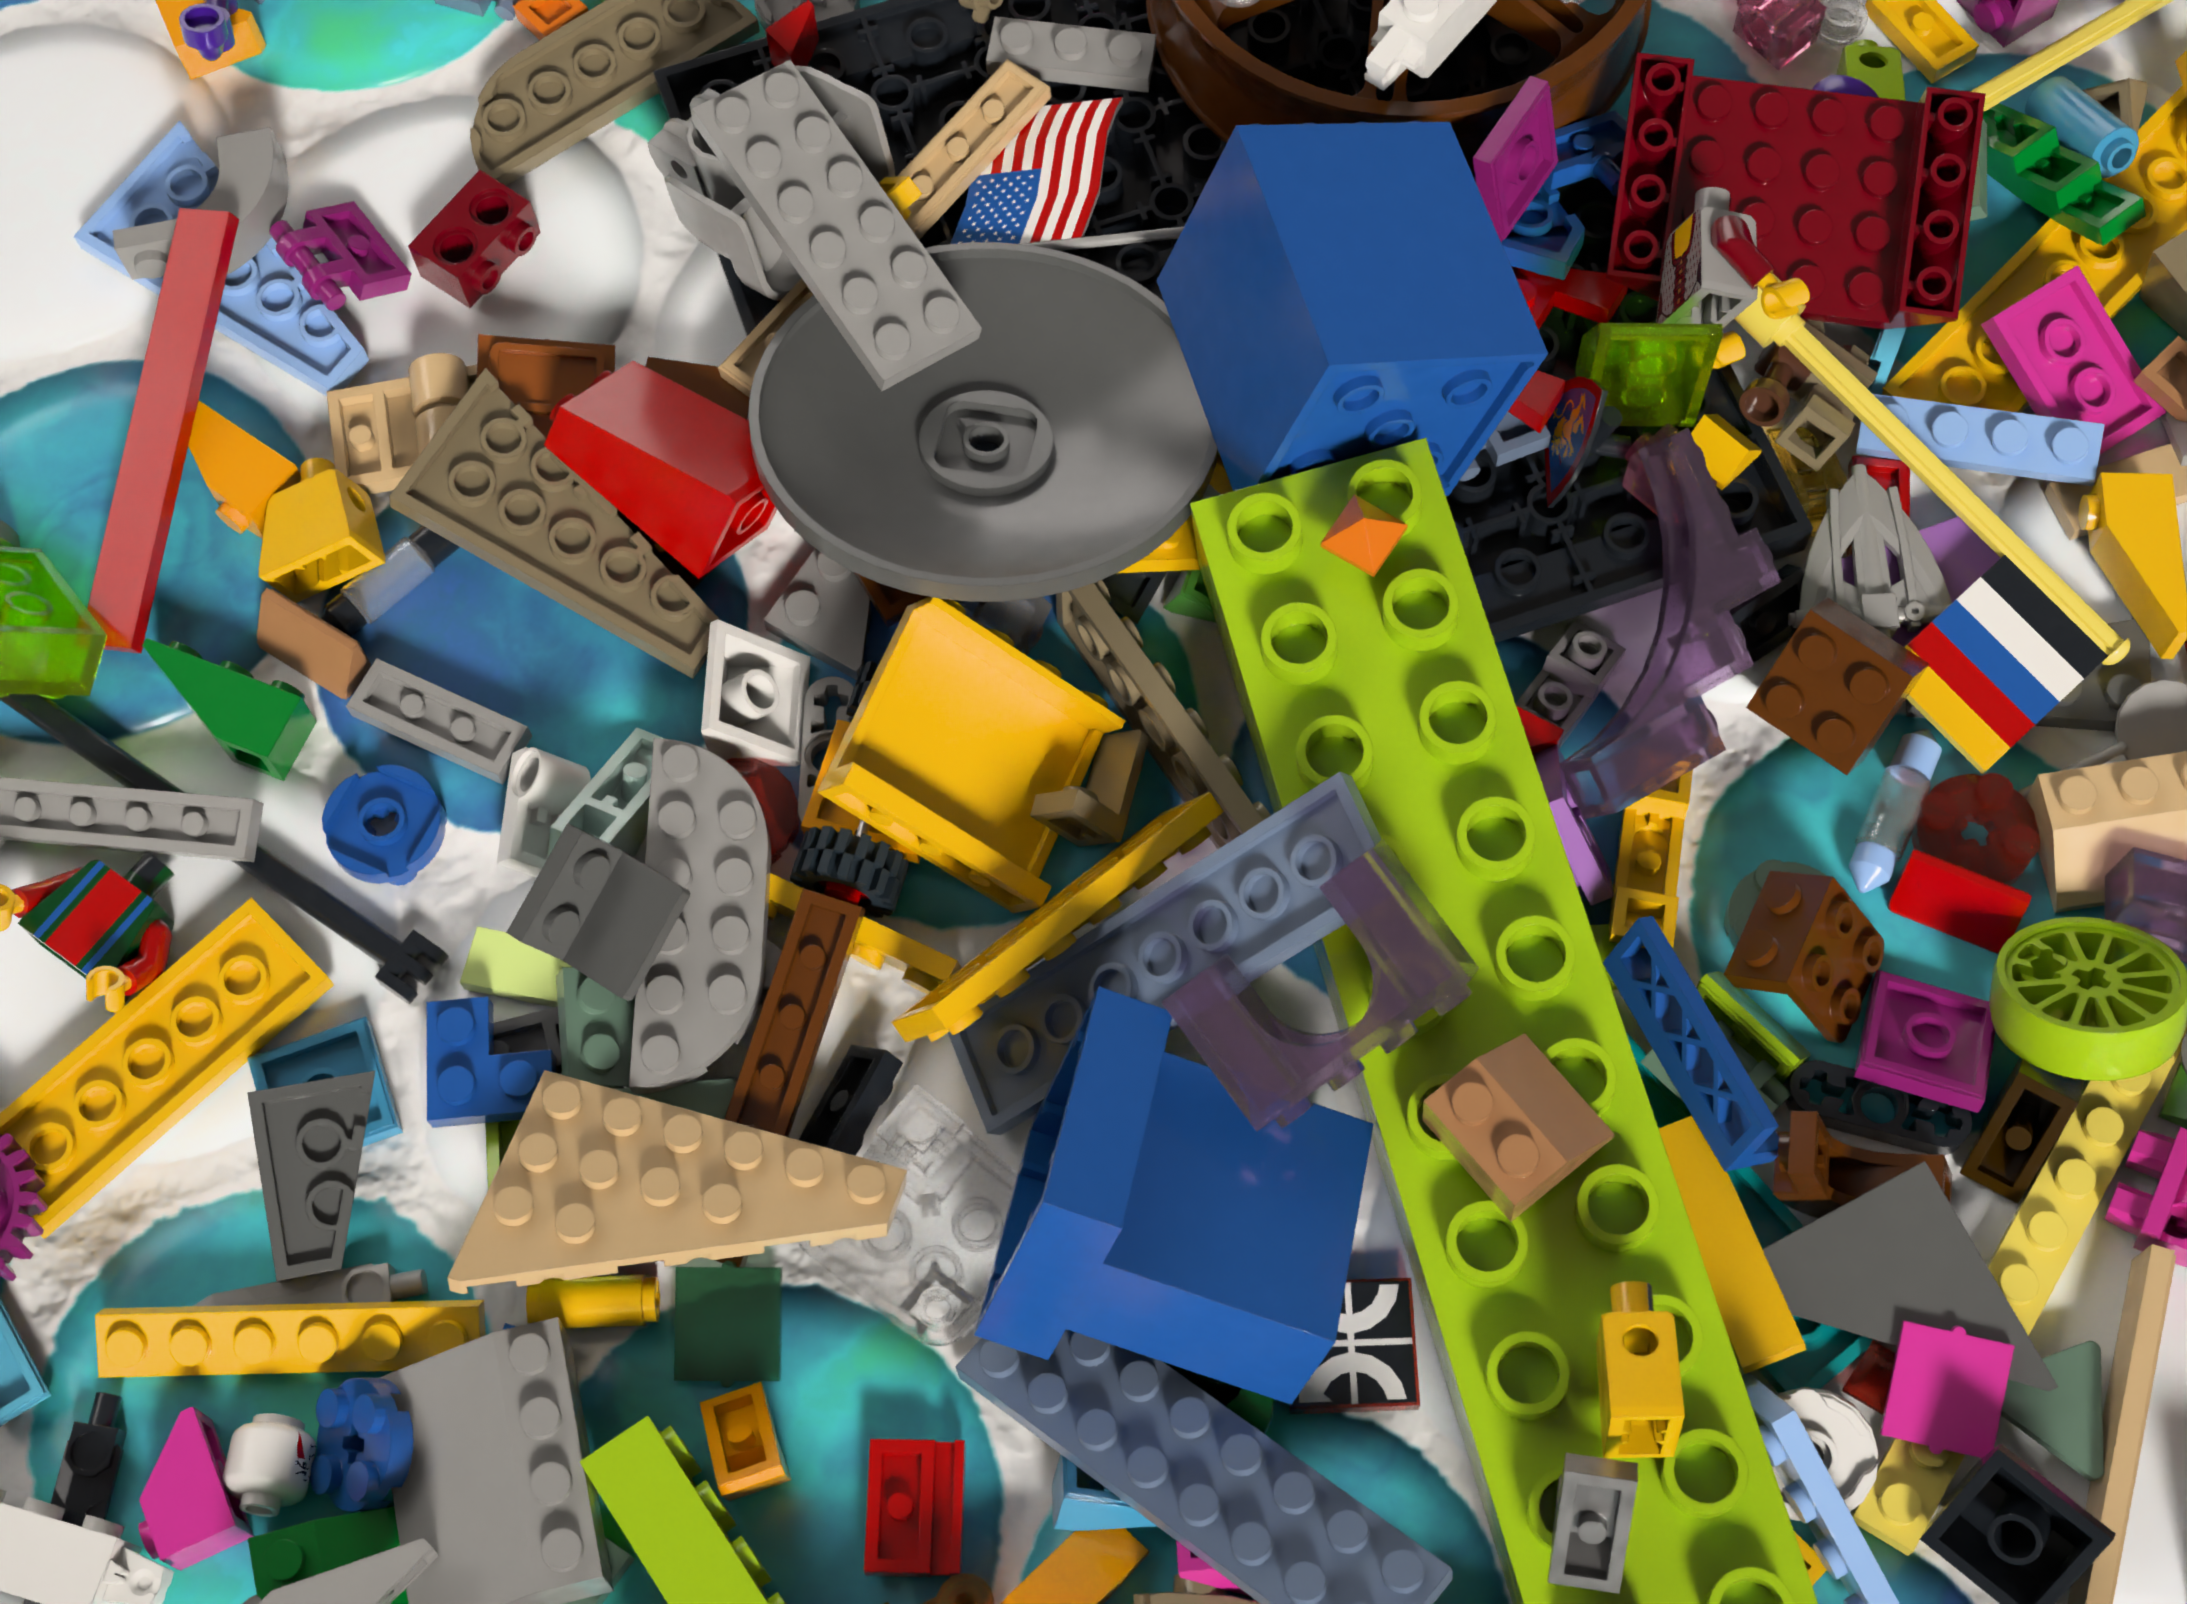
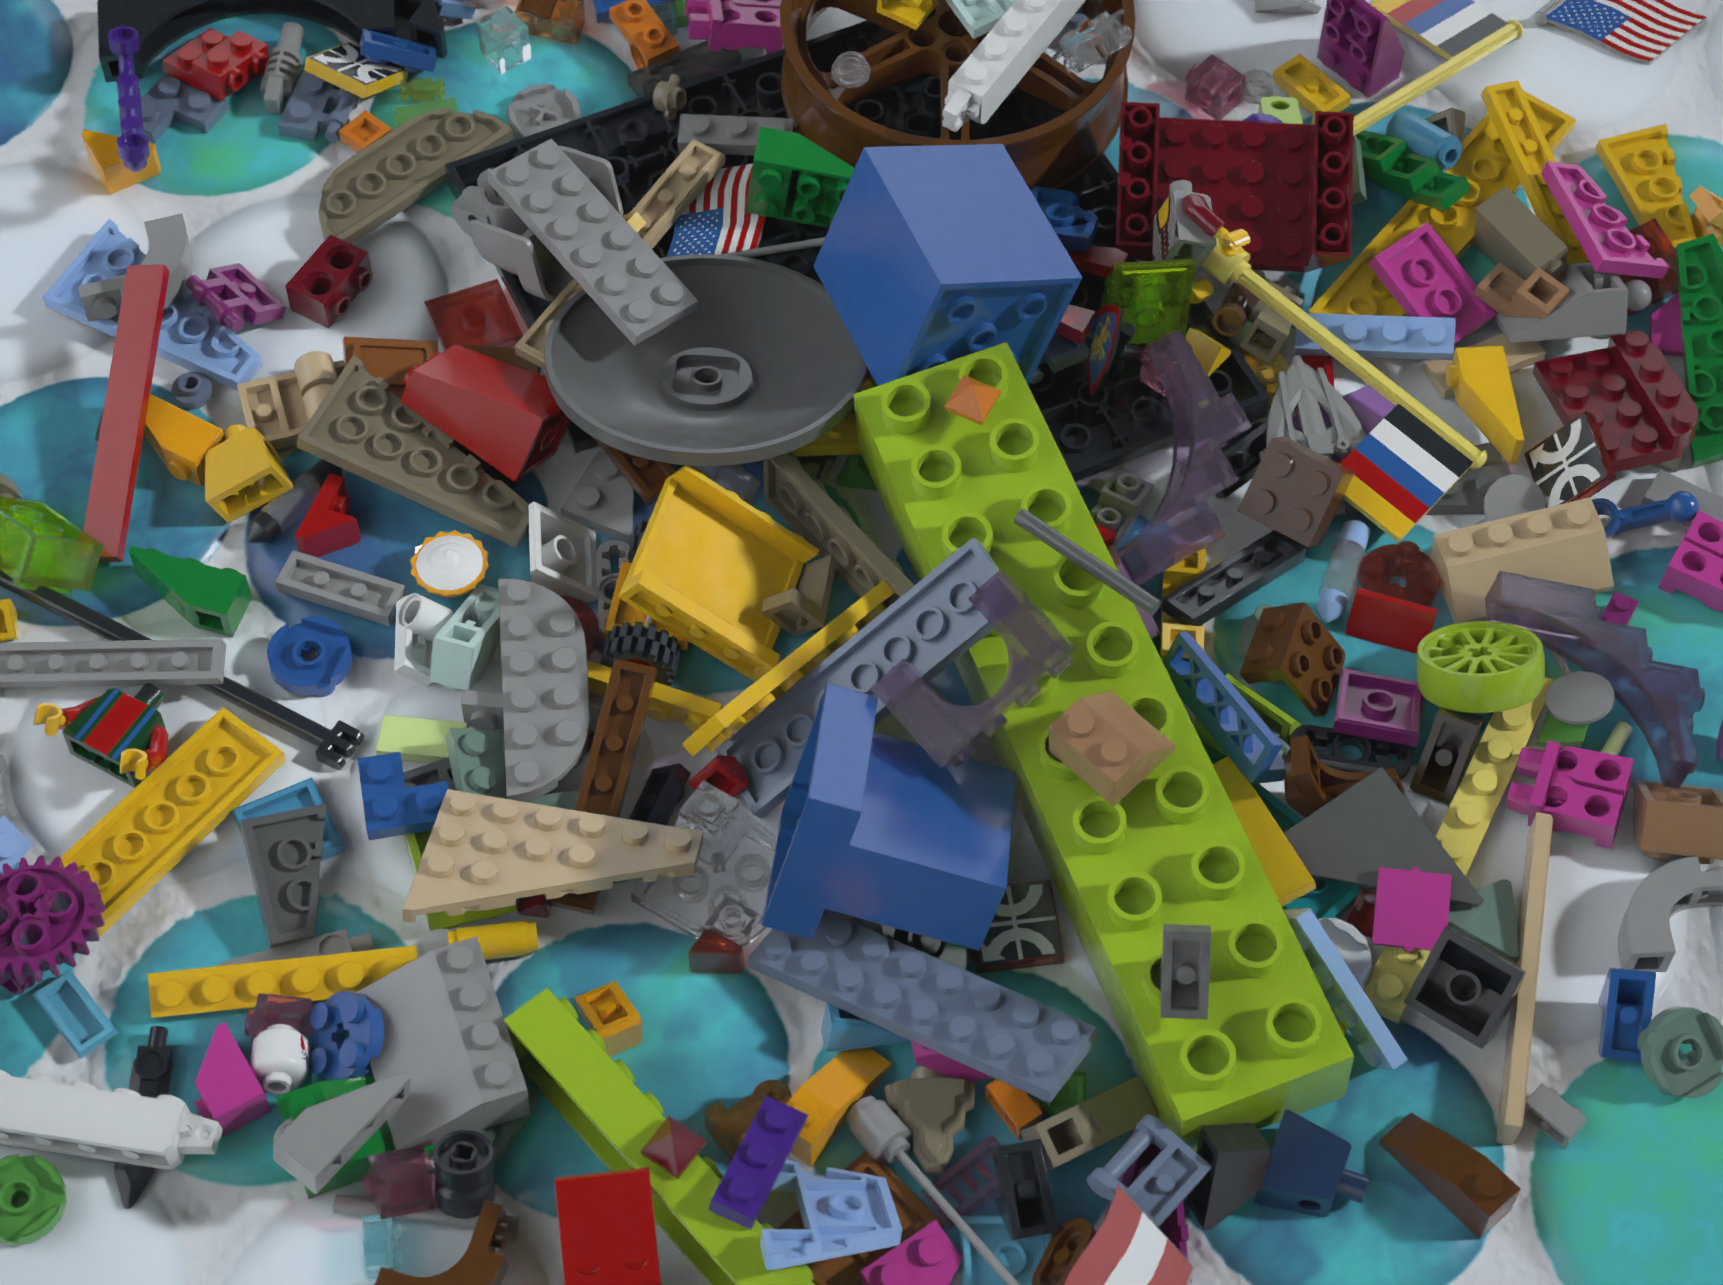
camera: 10 degrees left, 10 degrees down
medium nougat slope [257,588,371,700] -> none
dark grey bracket [506,823,690,1001] -> none
clear green piece [674,1260,783,1388] -> none
red slope [765,0,819,67] -> none
red plate [864,1439,966,1577] -> none
magenta tile [1473,76,1558,242] -> none
blue plate [1544,110,1627,197] -> none
yellow torso [1596,1281,1685,1458] -> none
none -> sand blue plate [172,372,212,410]
none -> clear pink bracket [245,993,314,1044]
none -> red slope [295,473,361,558]
none -> white piece [409,530,490,598]
none -> clear red plate [424,279,523,351]
none -> red slope [688,755,749,811]
none -> clear red slope [688,928,744,974]
none -> green slope [746,126,855,228]
none -> dark grey bar [1014,508,1161,616]
none -> black plate [1162,530,1306,626]

